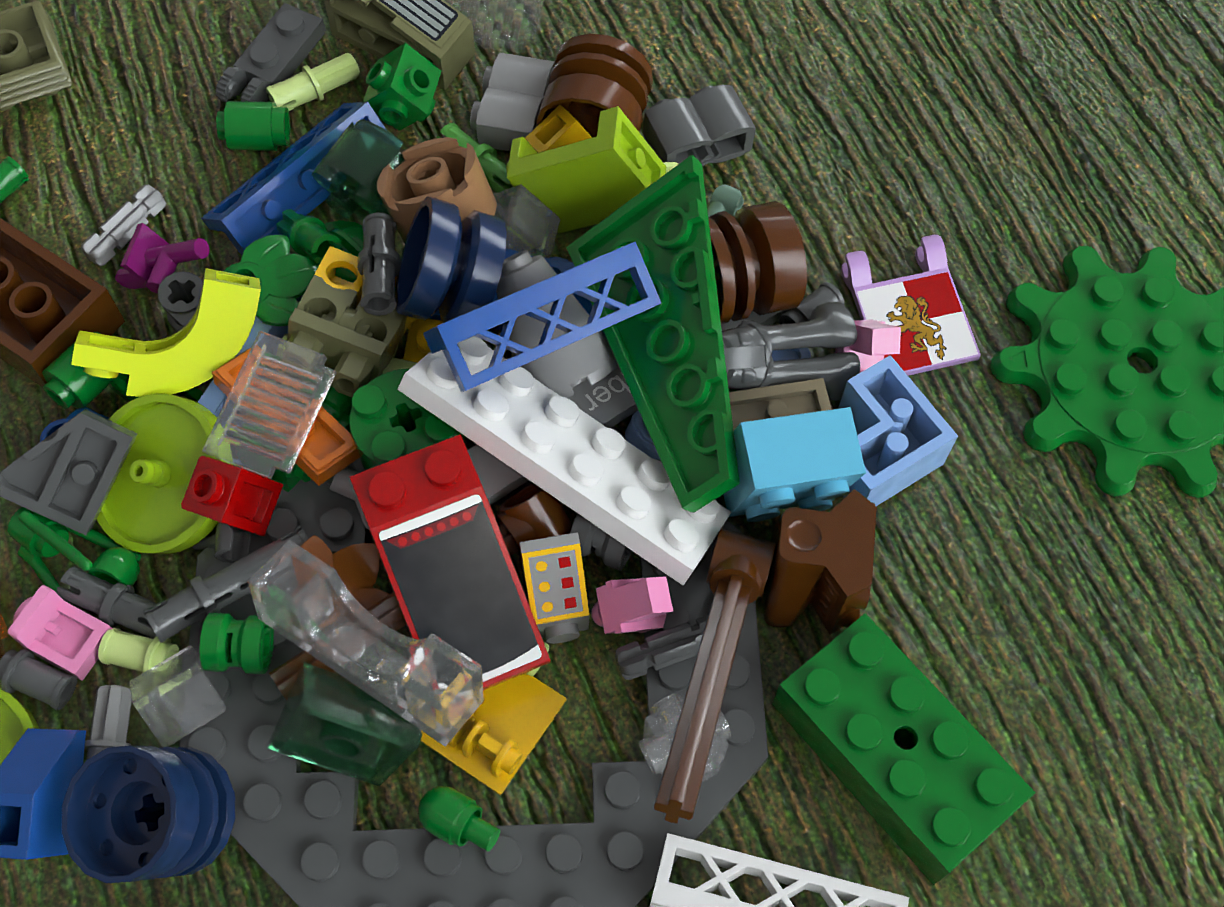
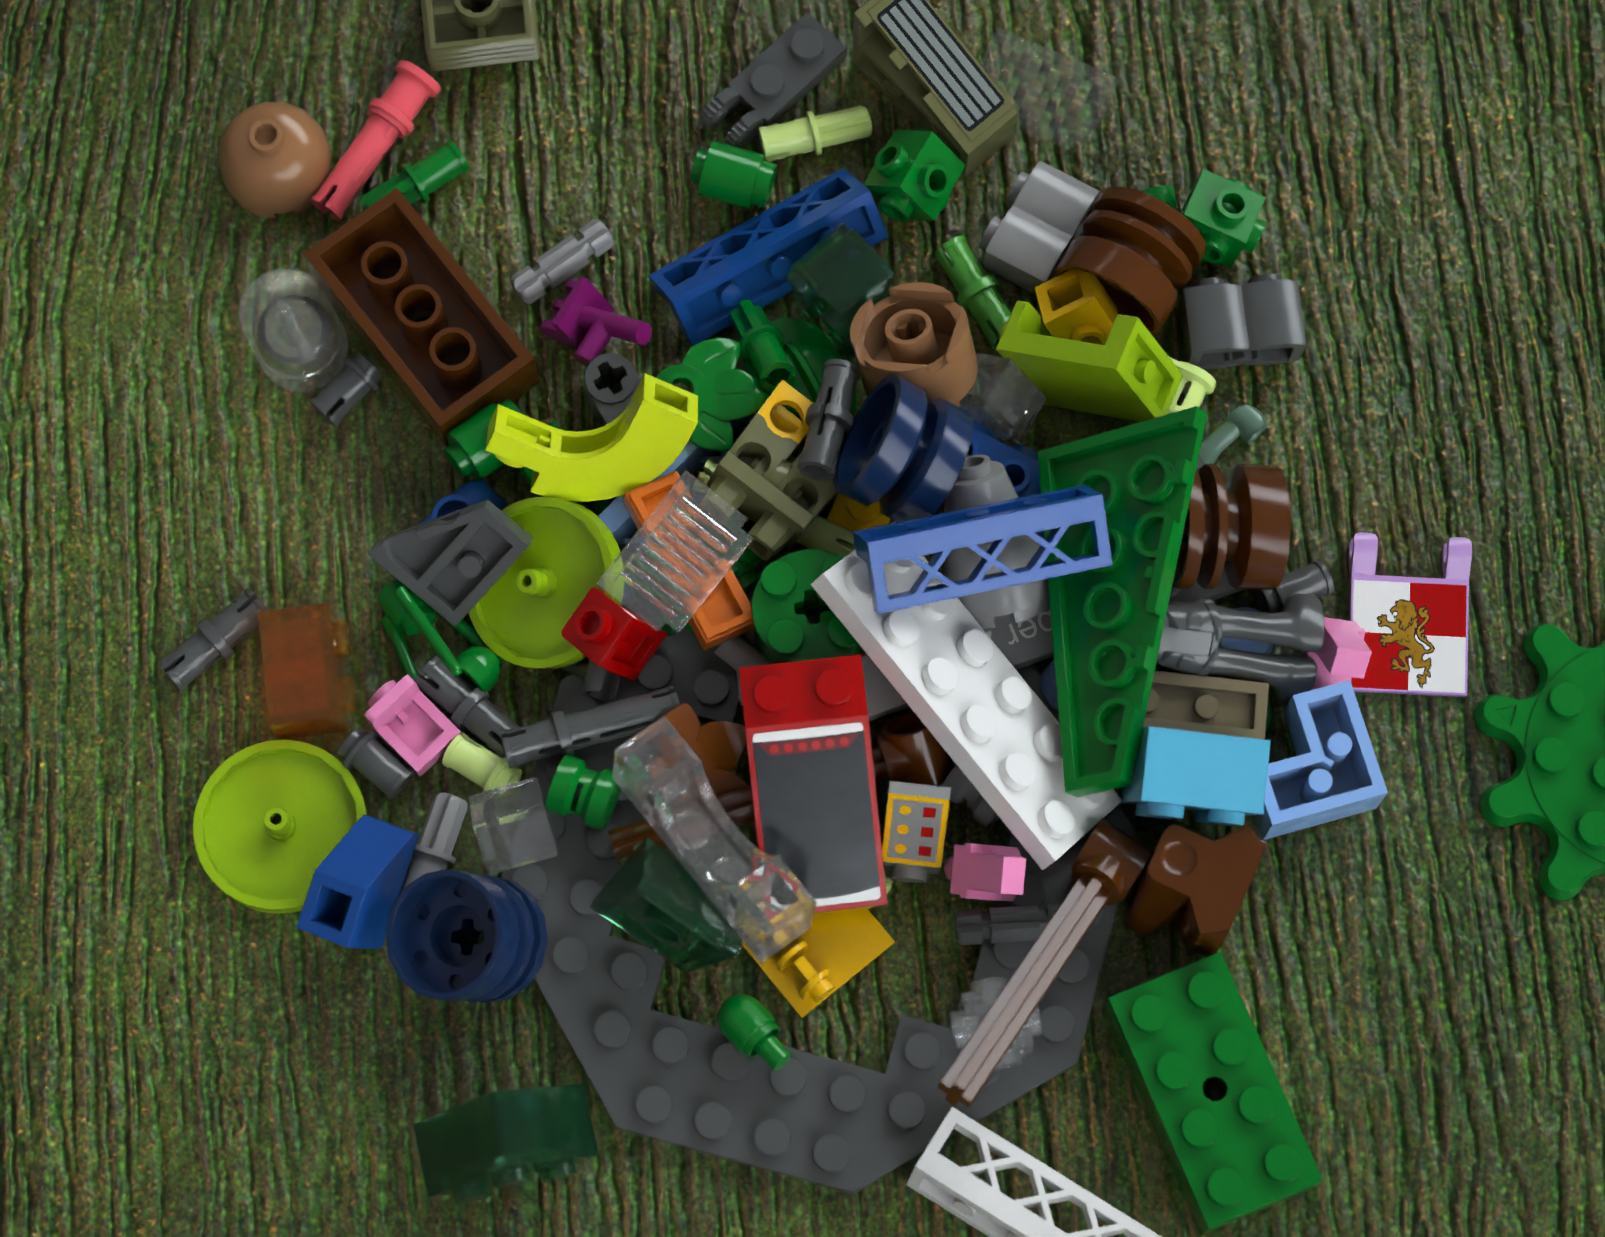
camera: 20 degrees right, 10 degrees up
none -> green brick [1180,169,1266,268]

